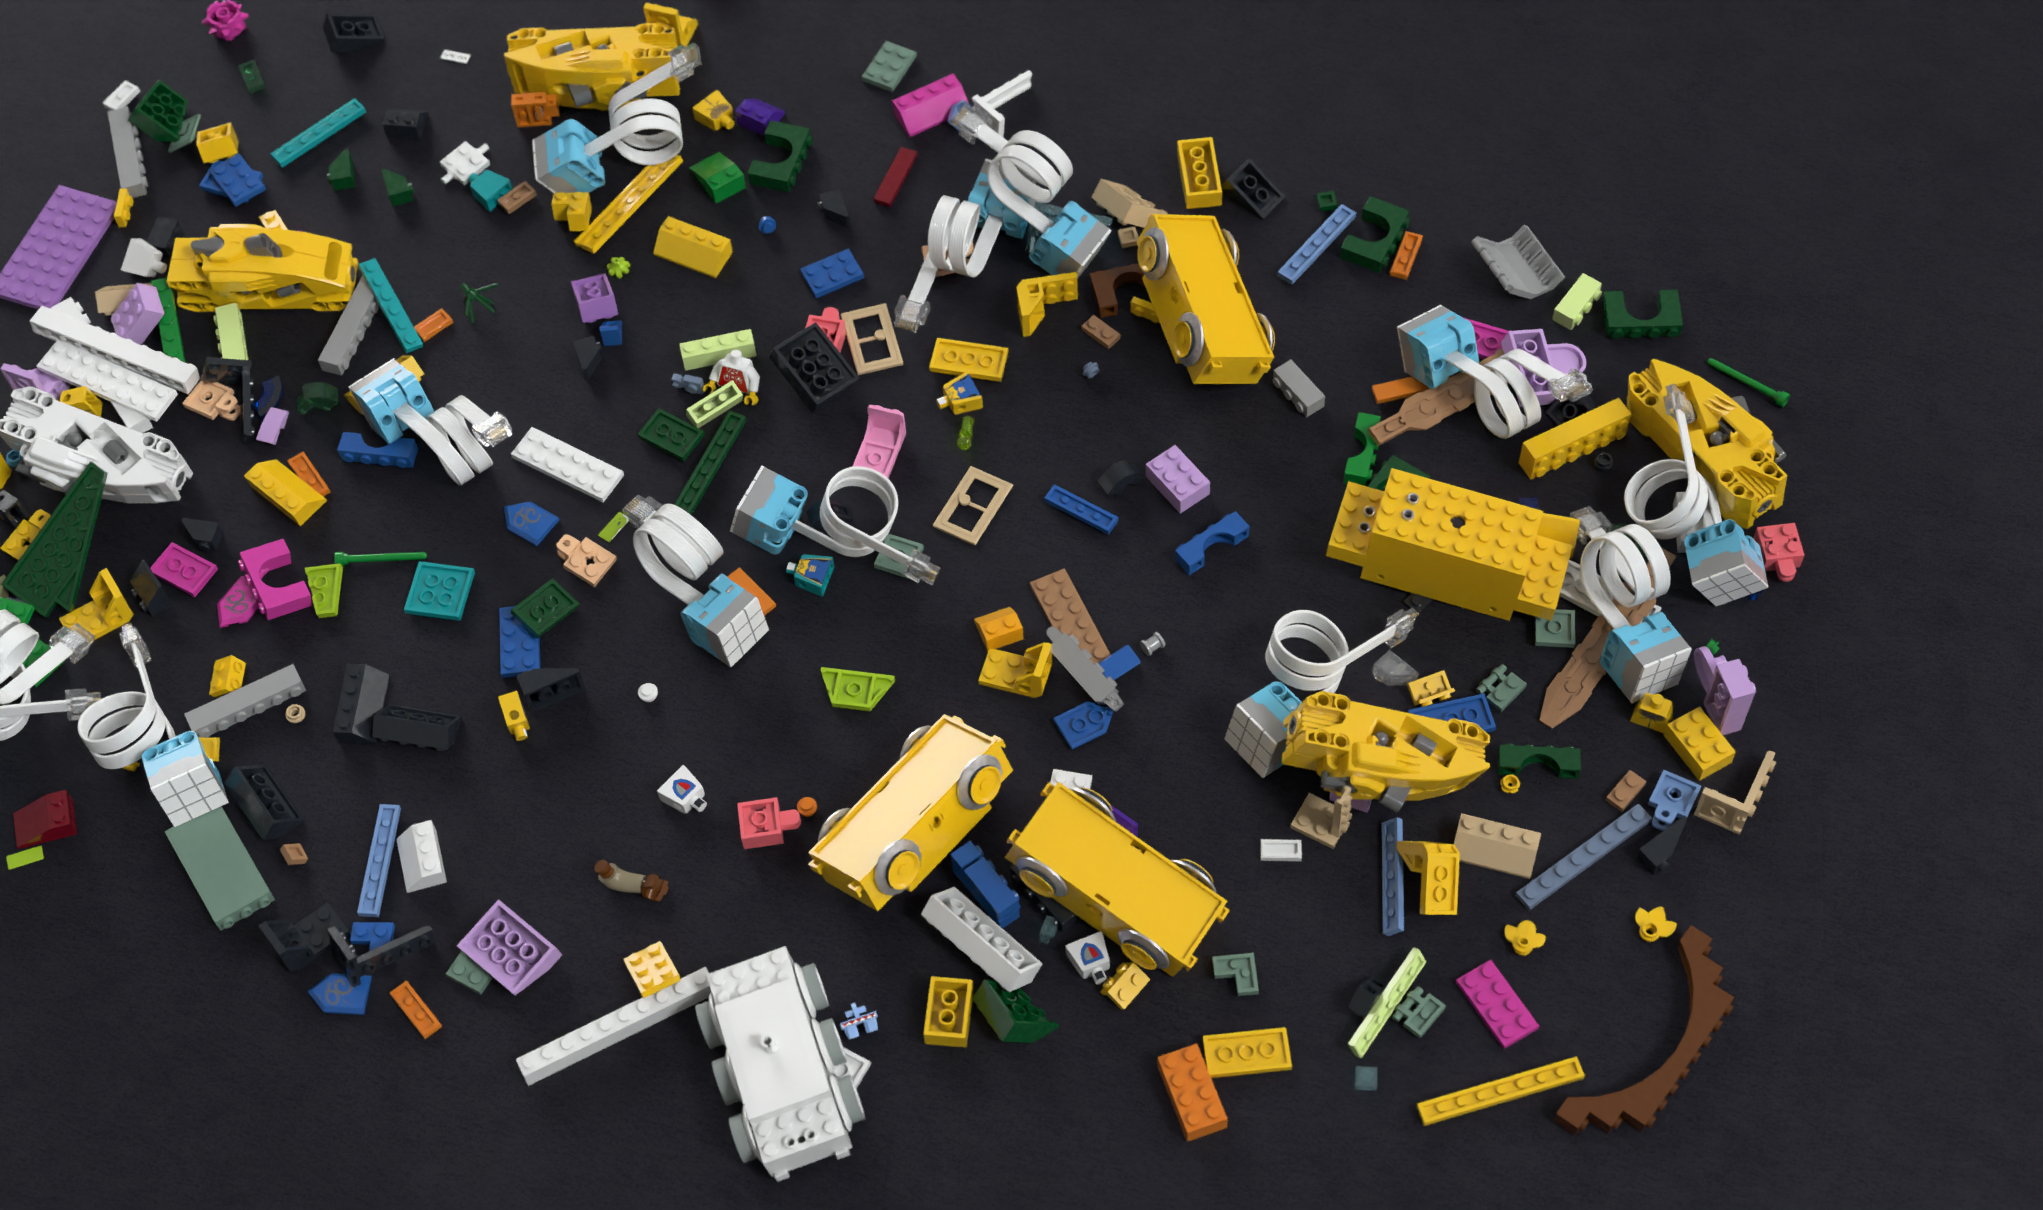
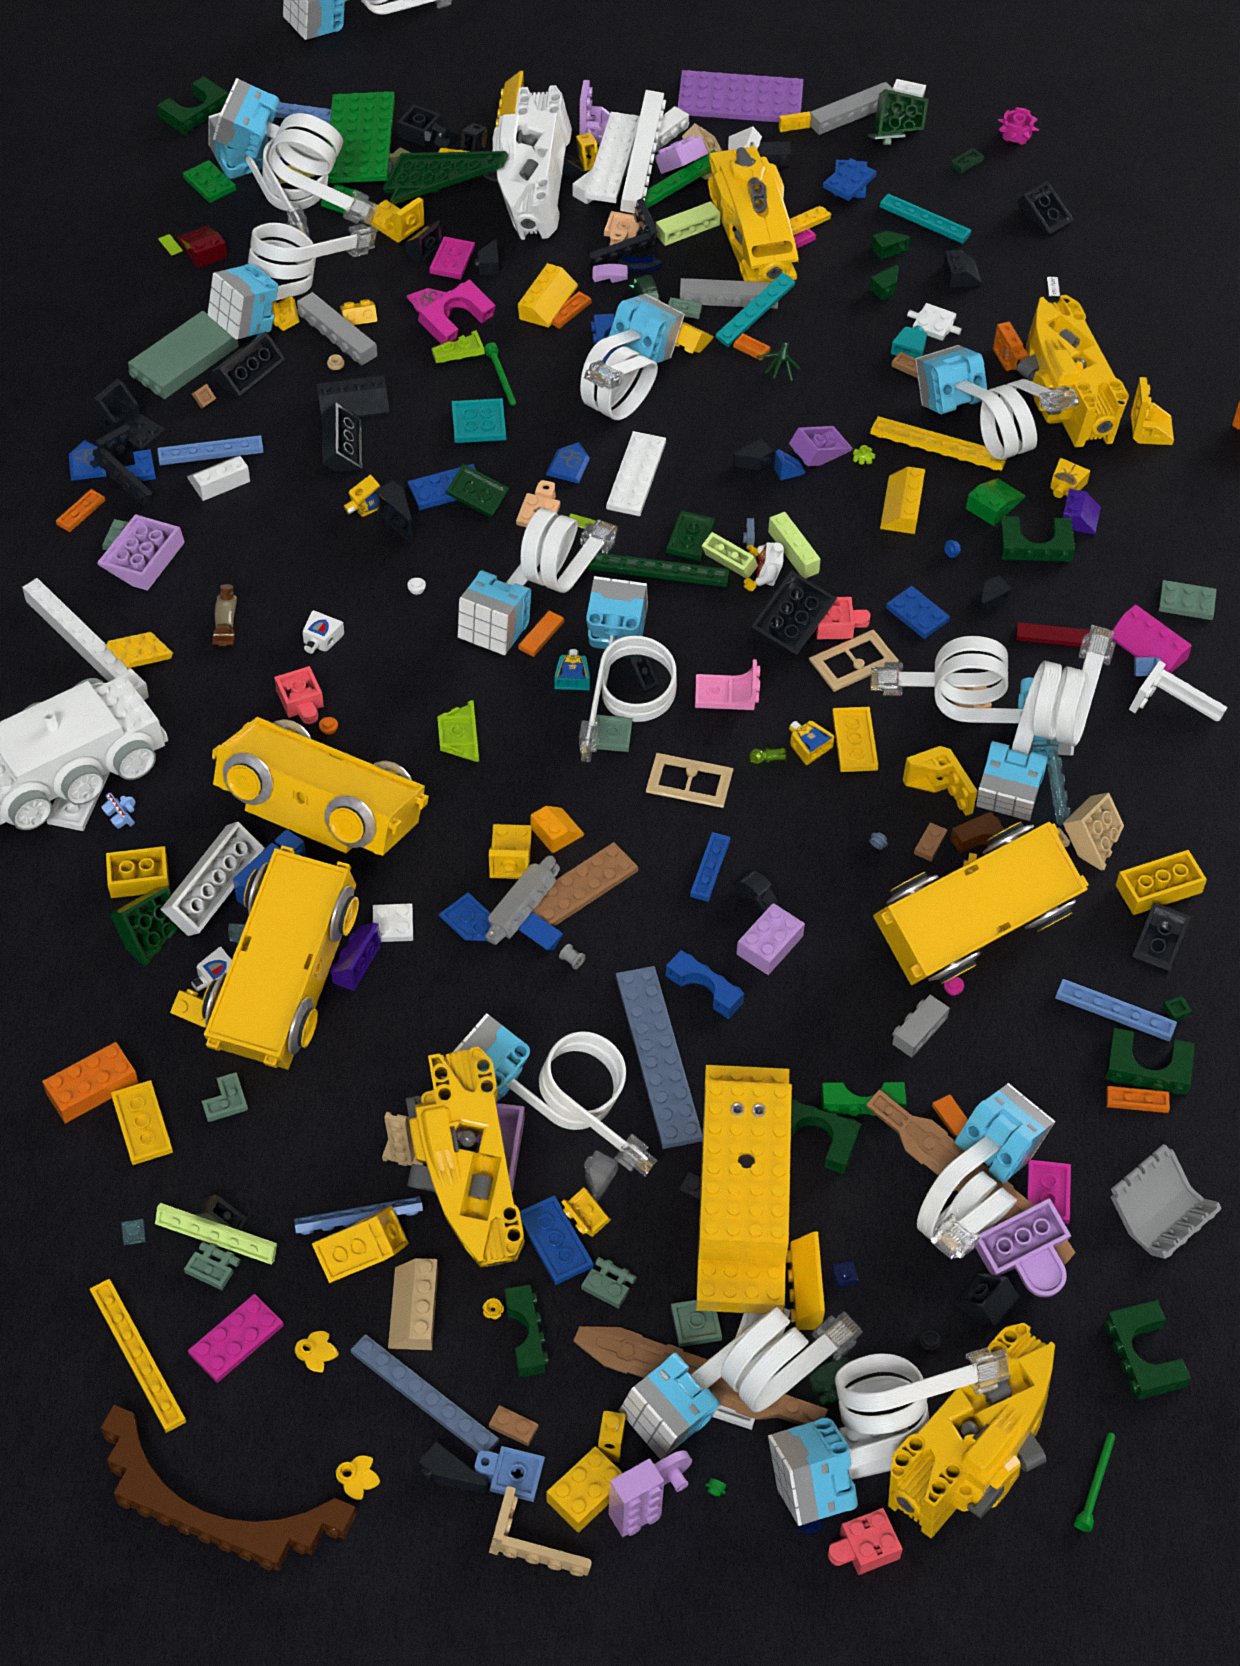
camera: 70 degrees right, 5 degrees down
yellow brick [197,123,238,163] -> none
yellow brick [552,192,592,231] -> none
white tile [1261,839,1302,861] -> none
yellow brick [1519,398,1631,479] -> none
yellowish green brick [1552,273,1602,330] -> none
none -> sand blue plate [616,966,703,1149]
none -> sand green plate [668,298,702,319]

